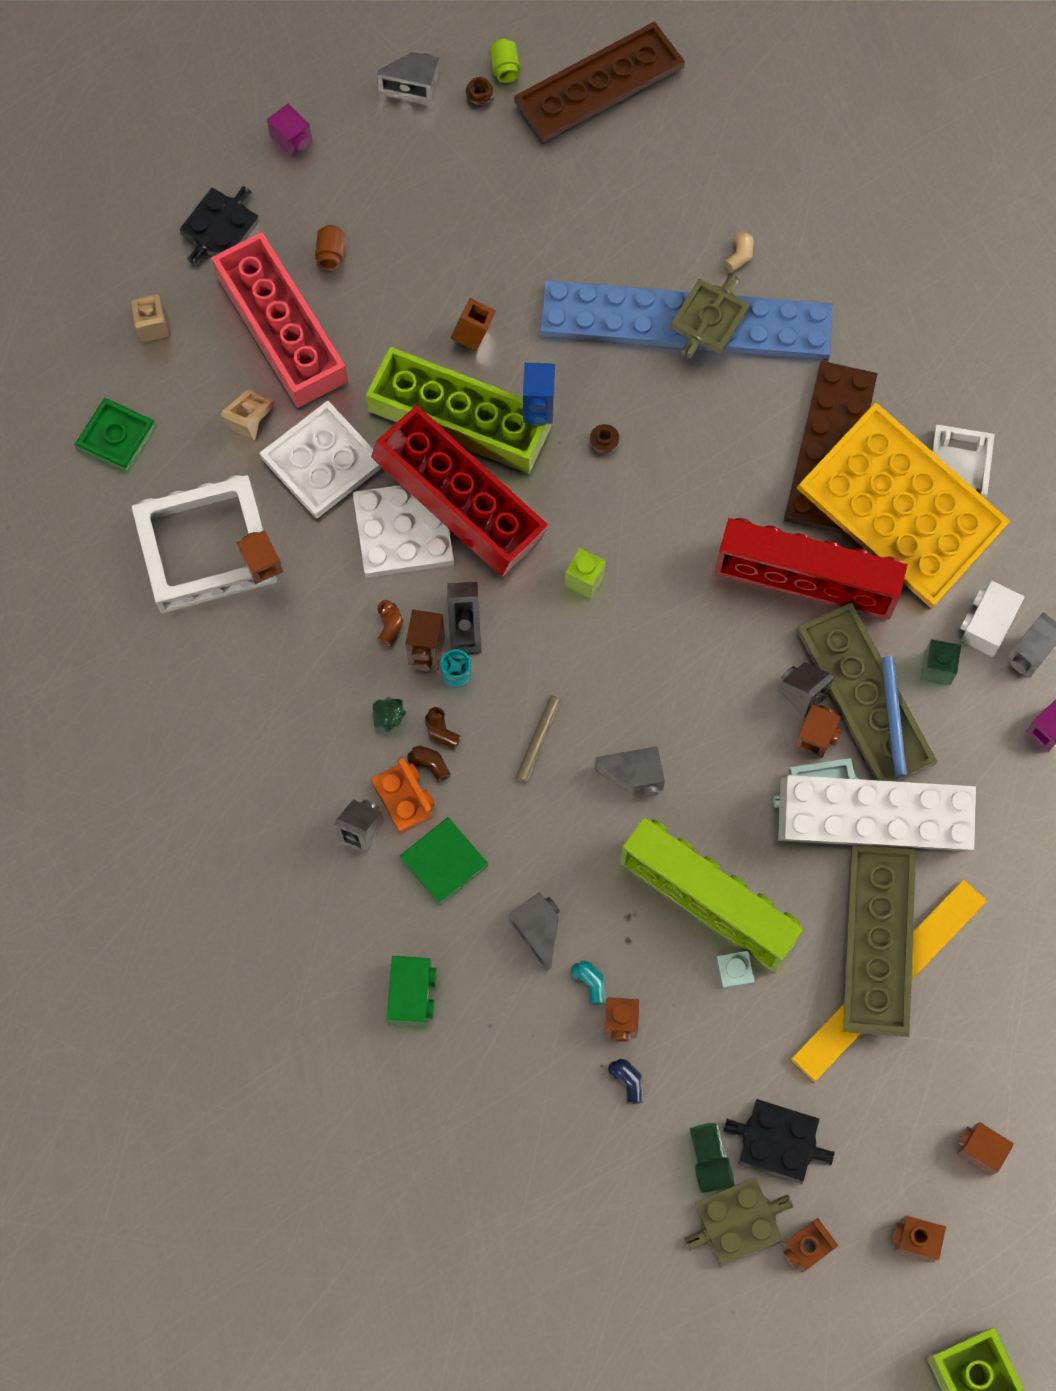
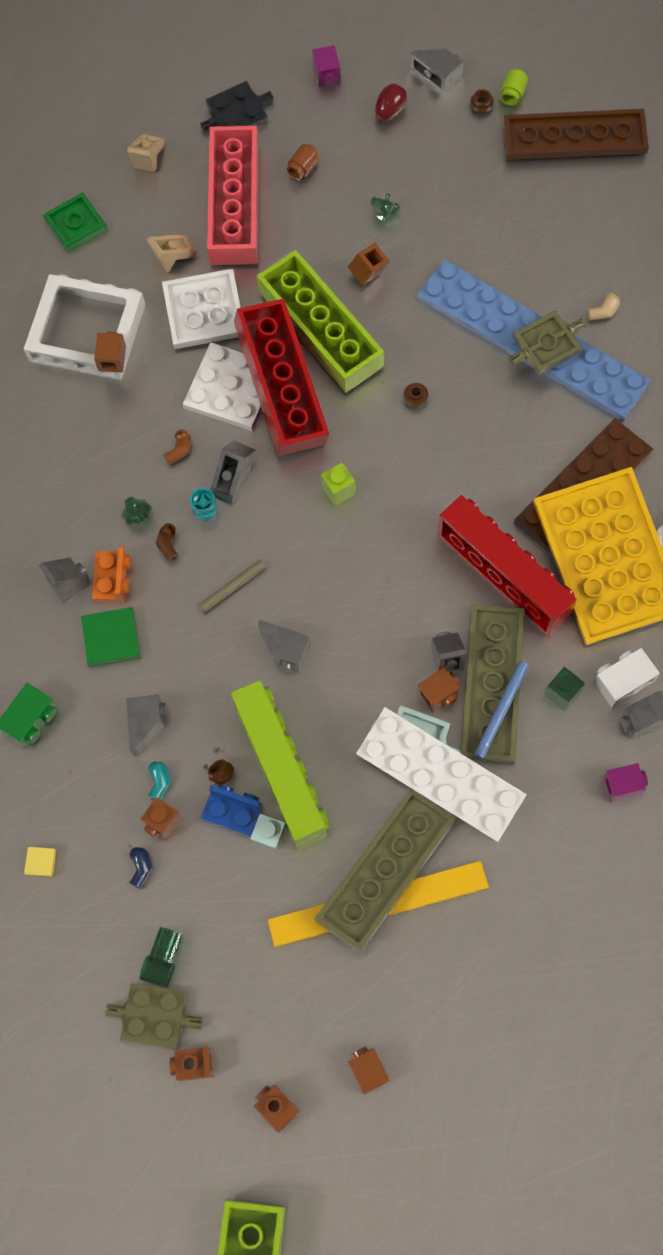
camera: 35 degrees right, 0 degrees up
reddish brown brick [405,609,445,671] -> none
reddish brown arm [407,745,451,782] -> none
blue brick [523,362,555,426] -> none
black plate [723,1099,835,1184] -> none
none -> light yellow tile [24,847,57,877]
none -> blue bracket [201,784,263,838]
none -> reddish brown plate [208,759,234,785]
none -> clear green piece [371,193,400,221]
none -> dark red animal [375,84,407,122]

